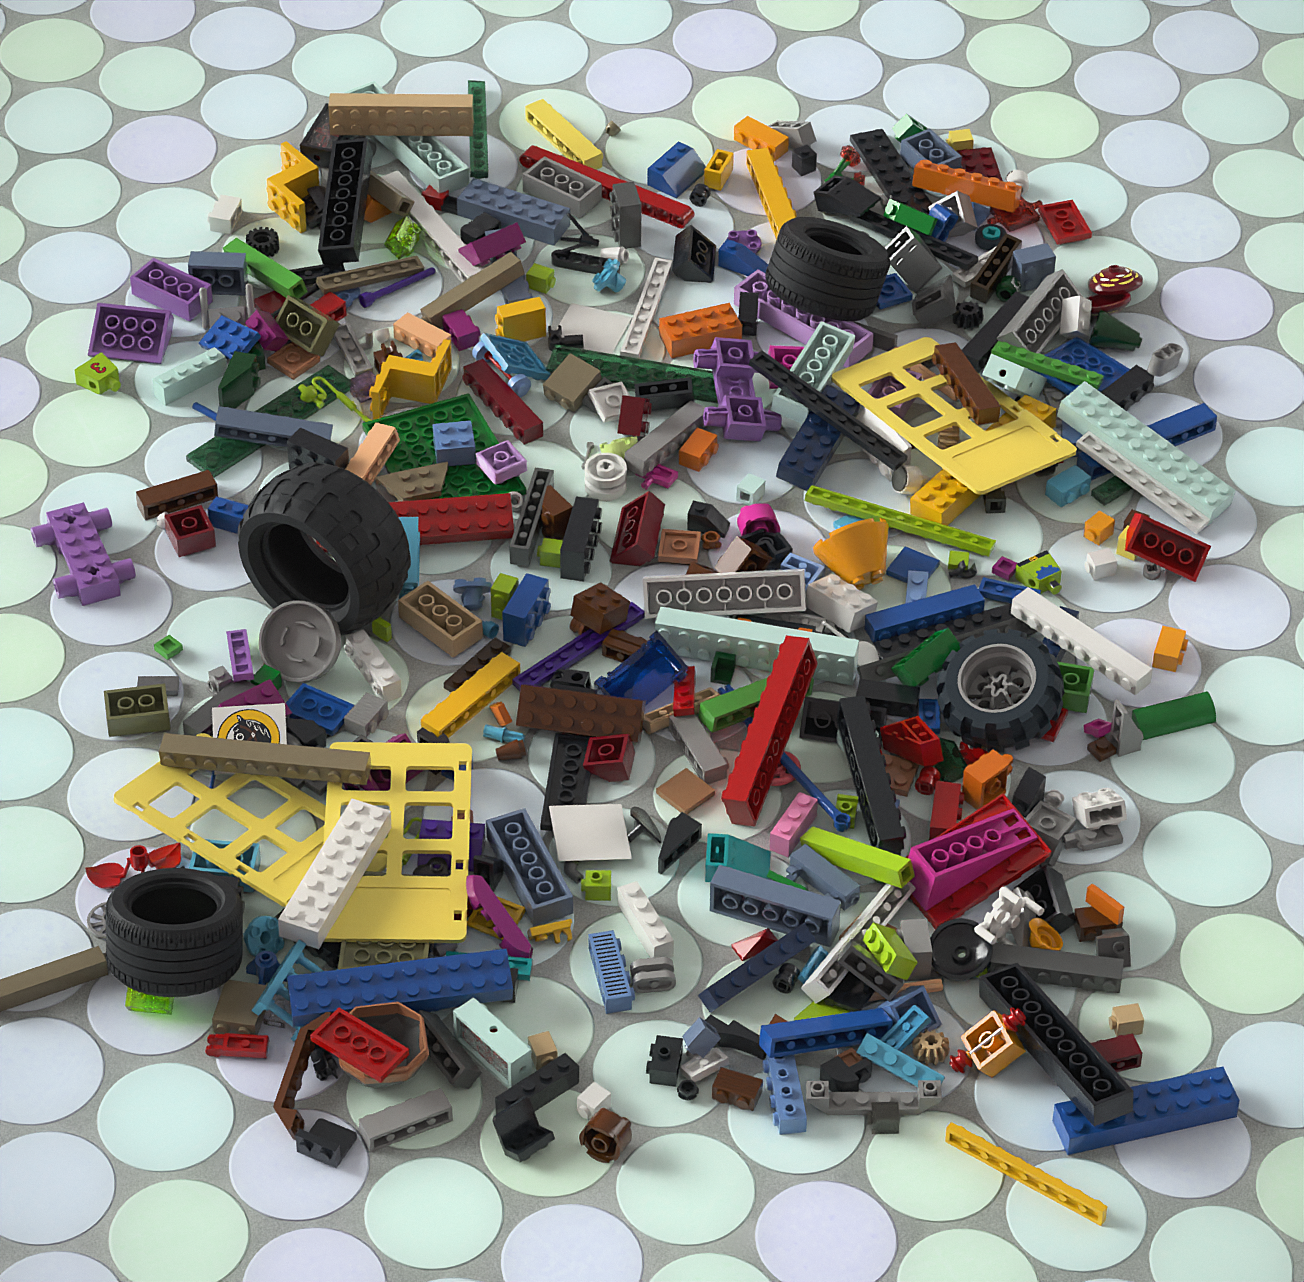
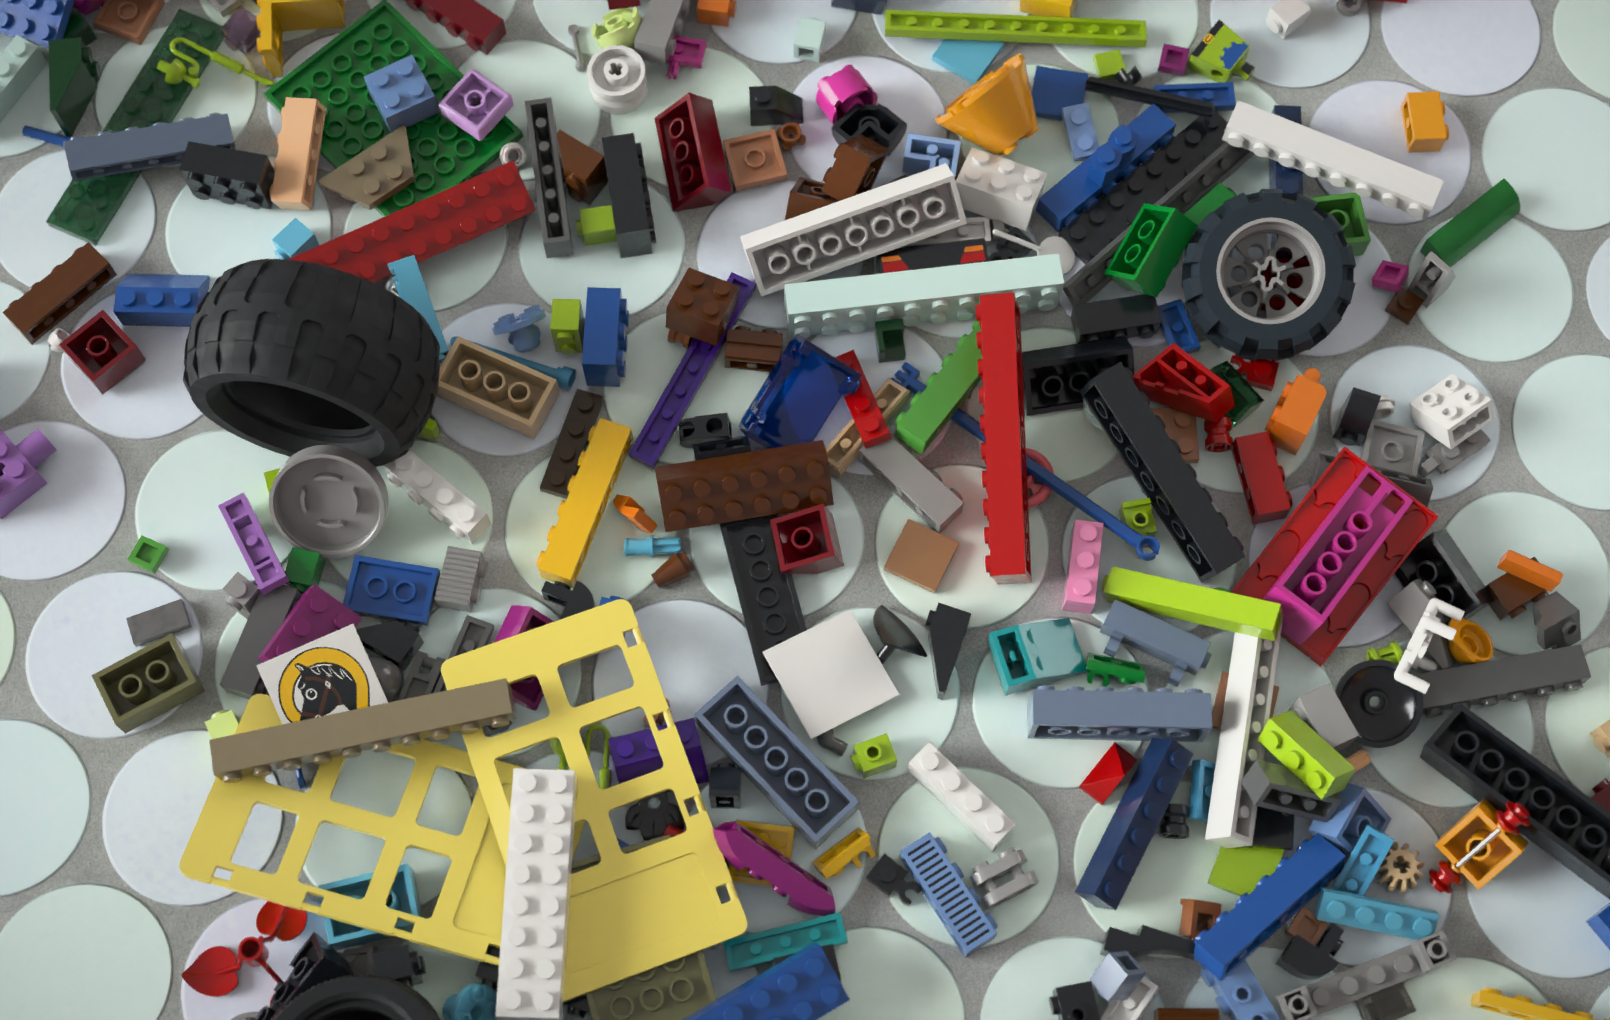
camera: 20 degrees left, 25 degrees up
none -> black plate [866,854,921,906]
none -> black axle [1085,76,1215,118]
none -> blue brick [1087,125,1139,188]

